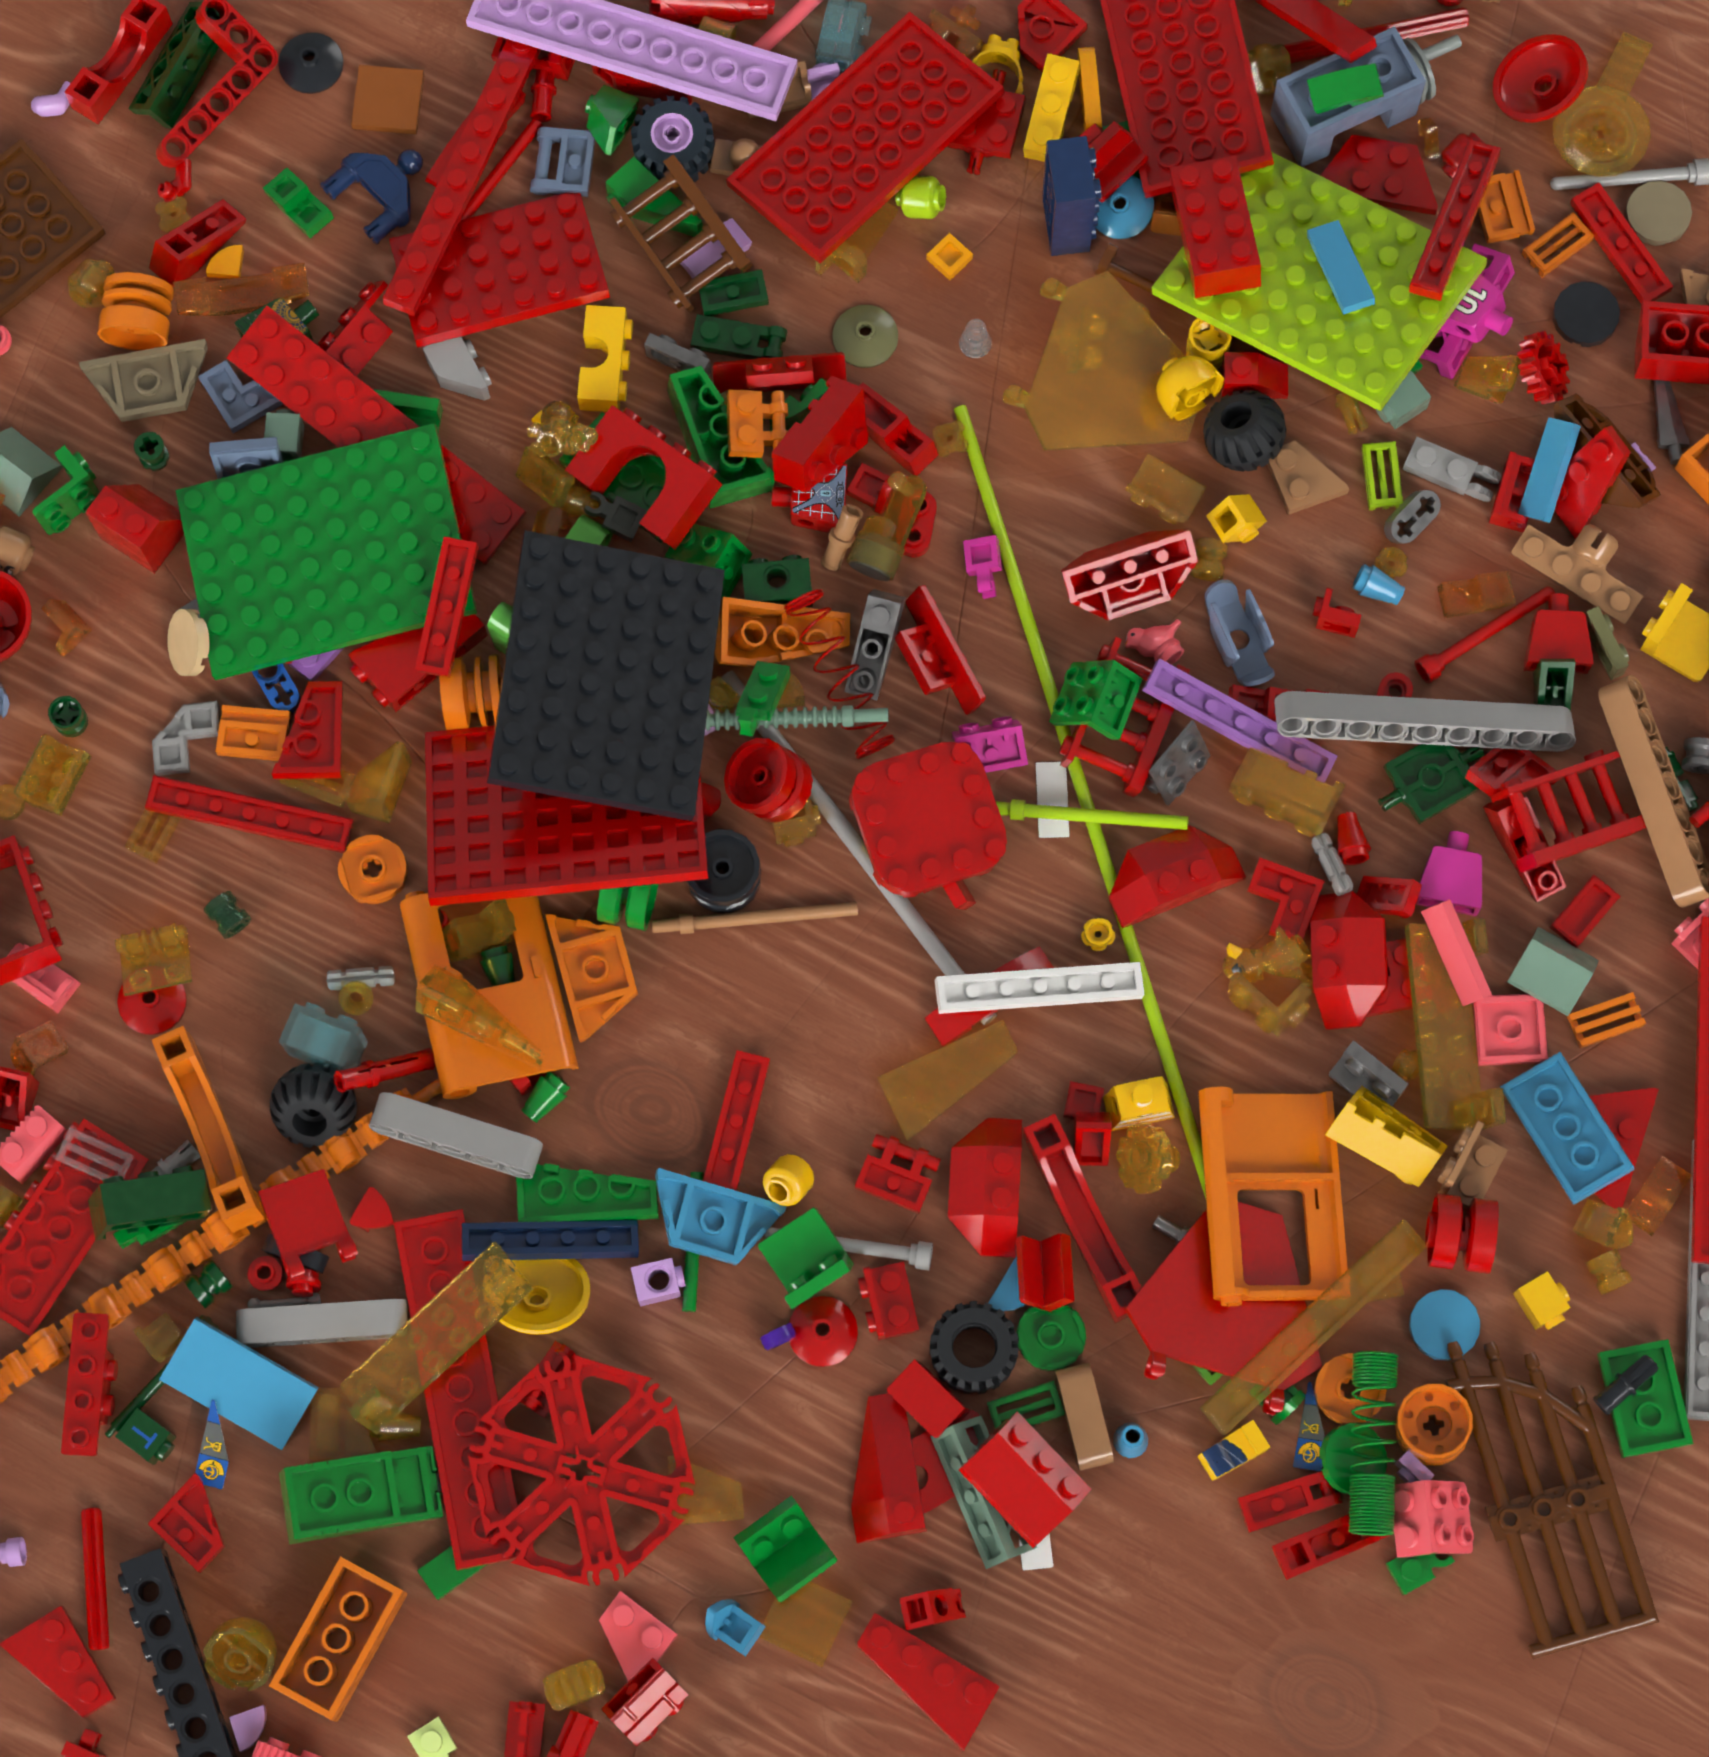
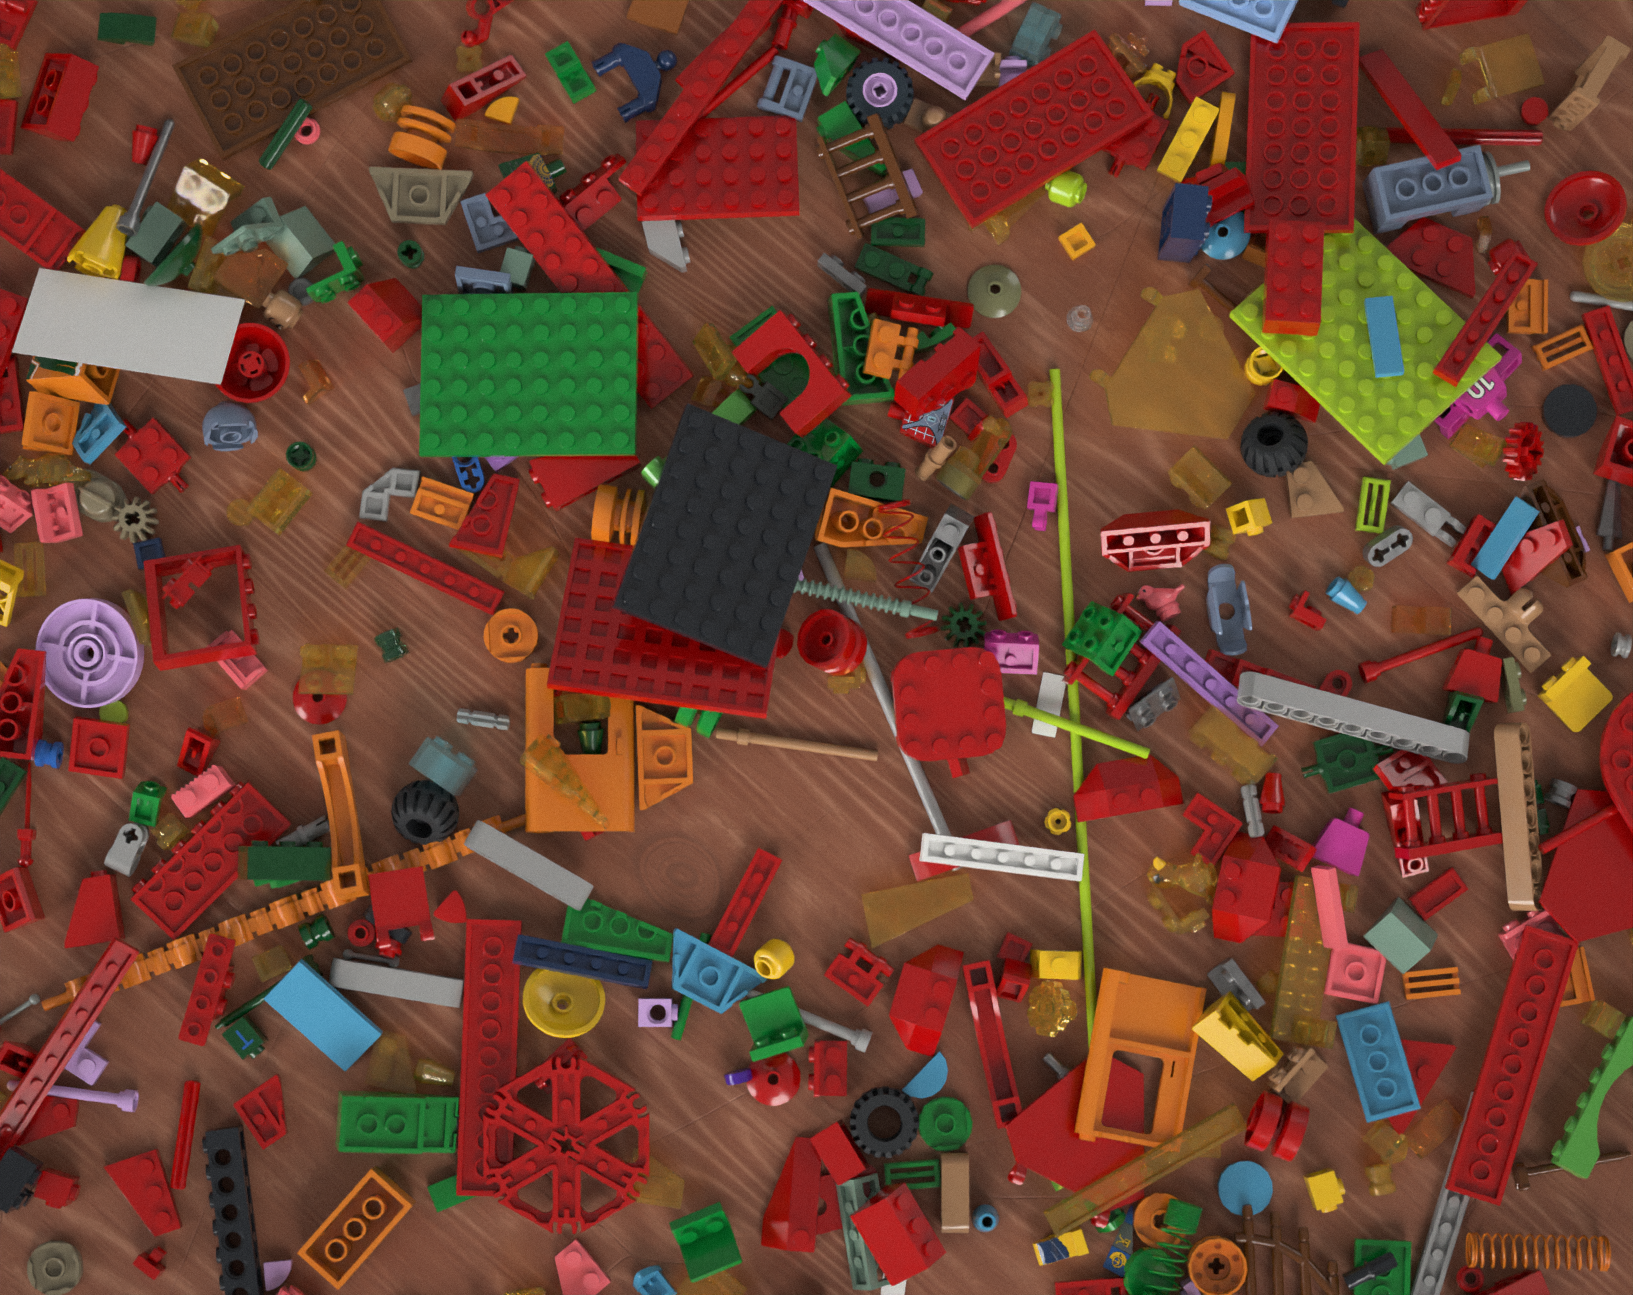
camera: 10 degrees right, 10 degrees up
clear tile [55,1127,134,1181] -> none
tan tile [168,609,209,676] -> none
sticker [195,1399,229,1489] -> none
clear yellow cylinder [203,1617,278,1691] -> none
red pin [334,1048,436,1093] -> none
clear yellow plate [339,981,374,1015] -> none
clear yellow bracket [340,1242,534,1434] -> none
red plate [415,536,479,678] -> none
green cone [521,1071,570,1123] -> none
clear yellow animal [527,401,598,457] -> none
yellow arch [577,305,633,412] -> none
black wheel [687,829,761,913] -> none
clear yellow plate [708,675,741,712] -> none
green hinge [736,661,790,737] -> none
red panel [1016,1232,1075,1312] -> none
yellow cylinder [1156,356,1224,421] -> none
green slope [1307,63,1384,114] -> none
clear yellow pin [1335,392,1369,435] -> none
none -> dark grey tile [288,278,314,306]
none -> dark green gear [940,602,987,648]

